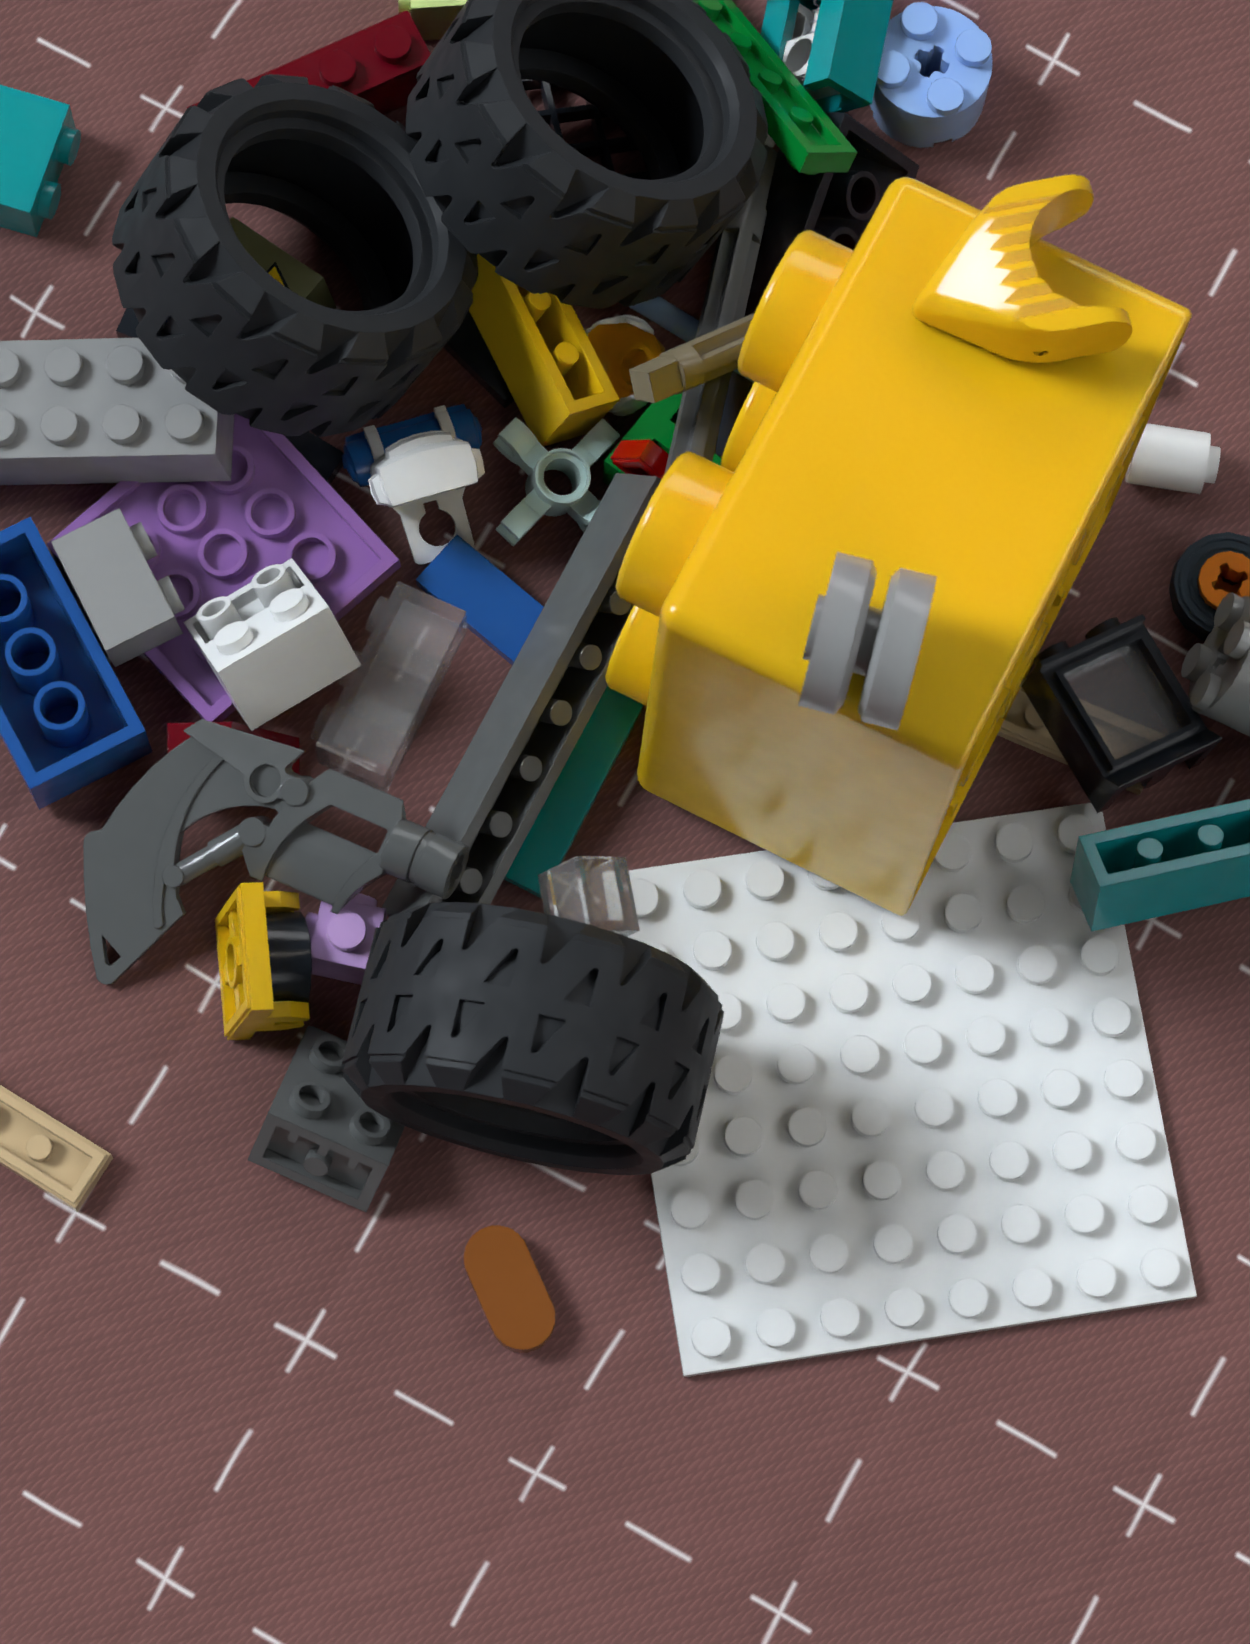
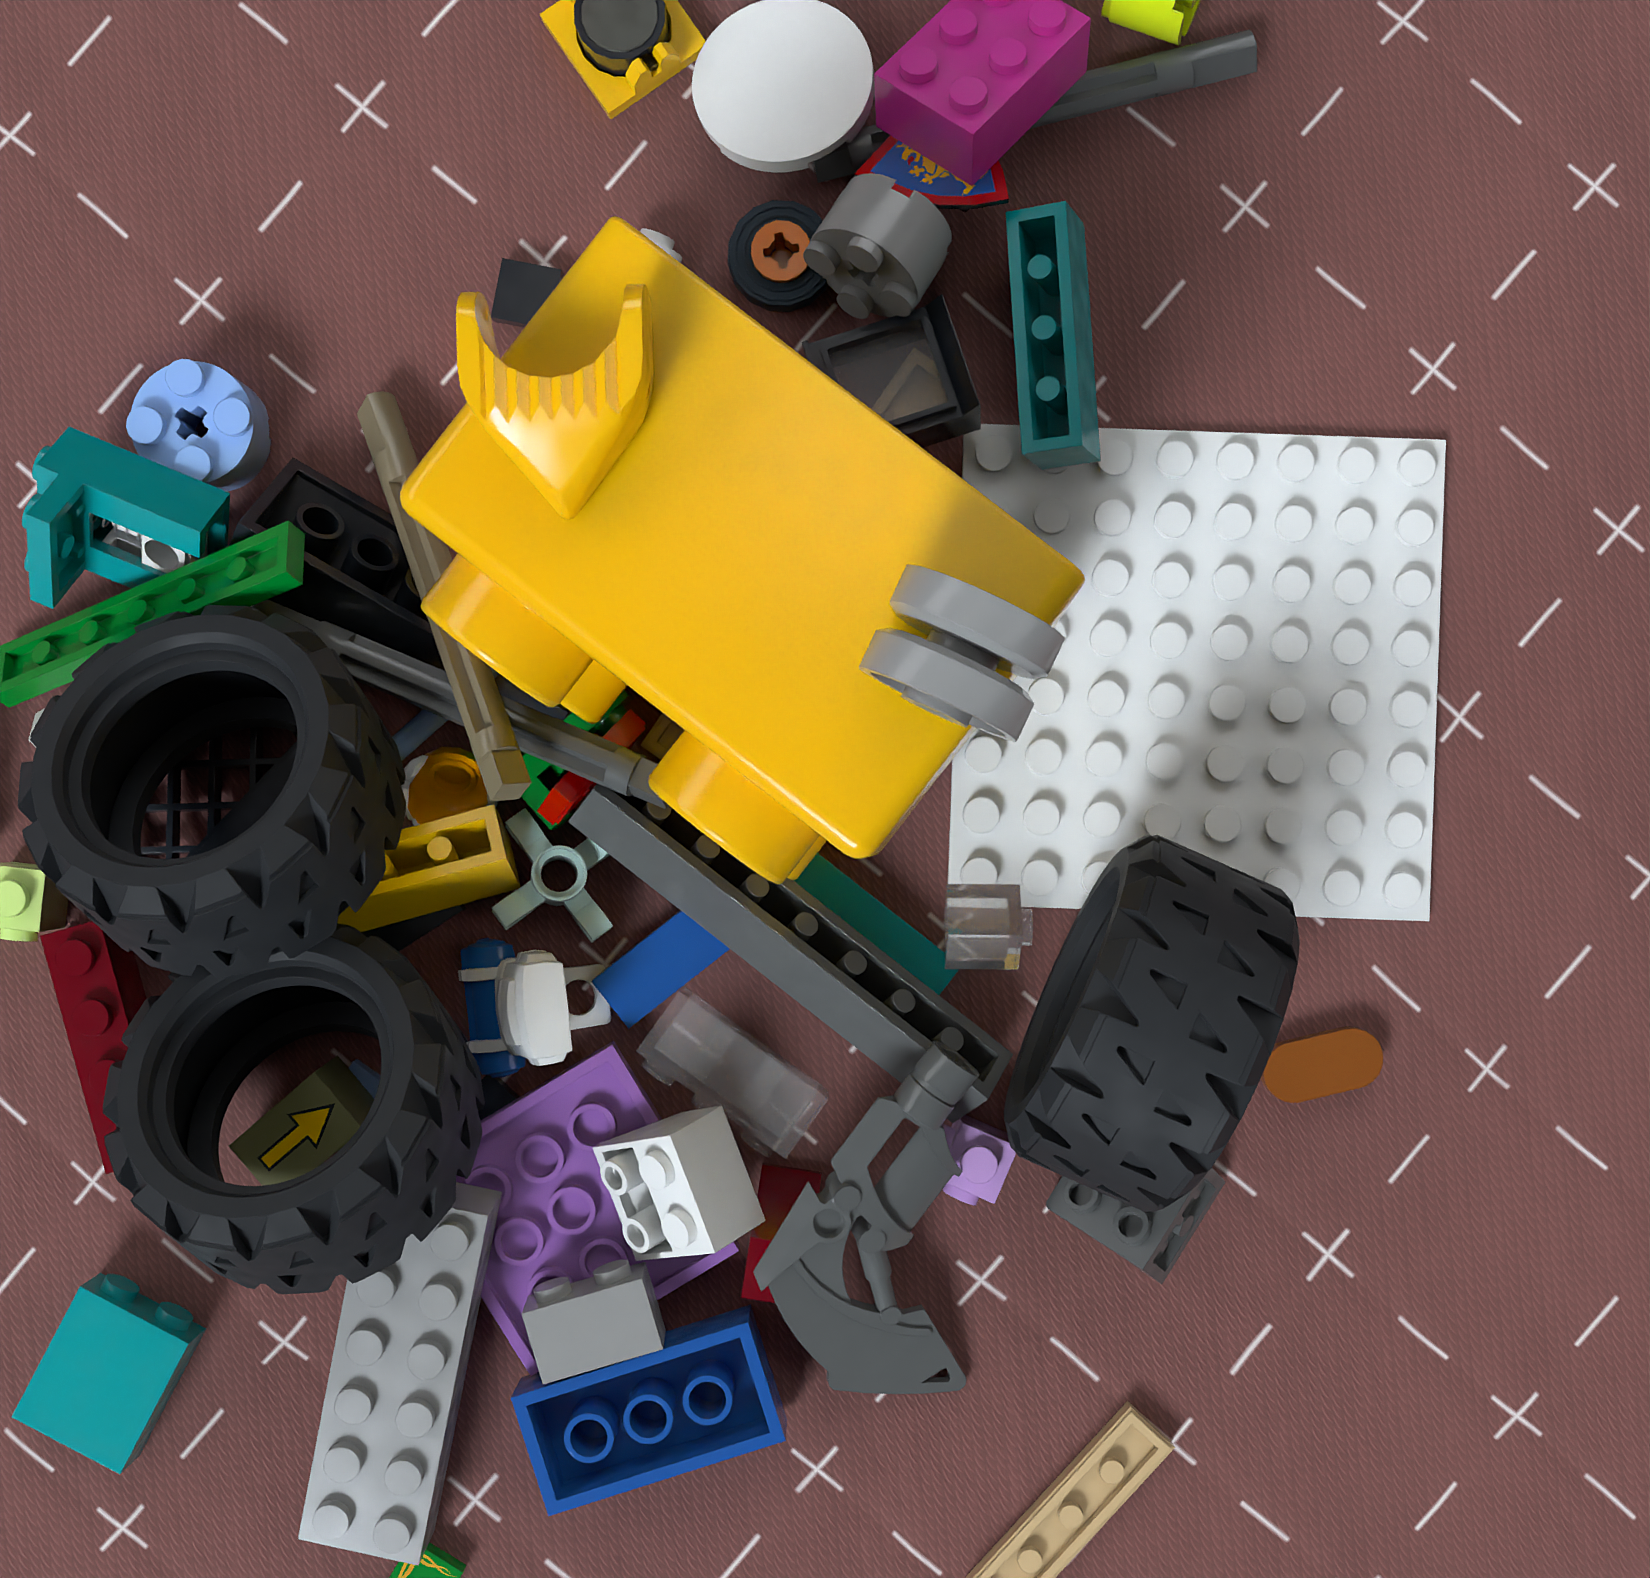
camera: 75 degrees left, 15 degrees up
yellow piece [215,882,312,1040] -> none

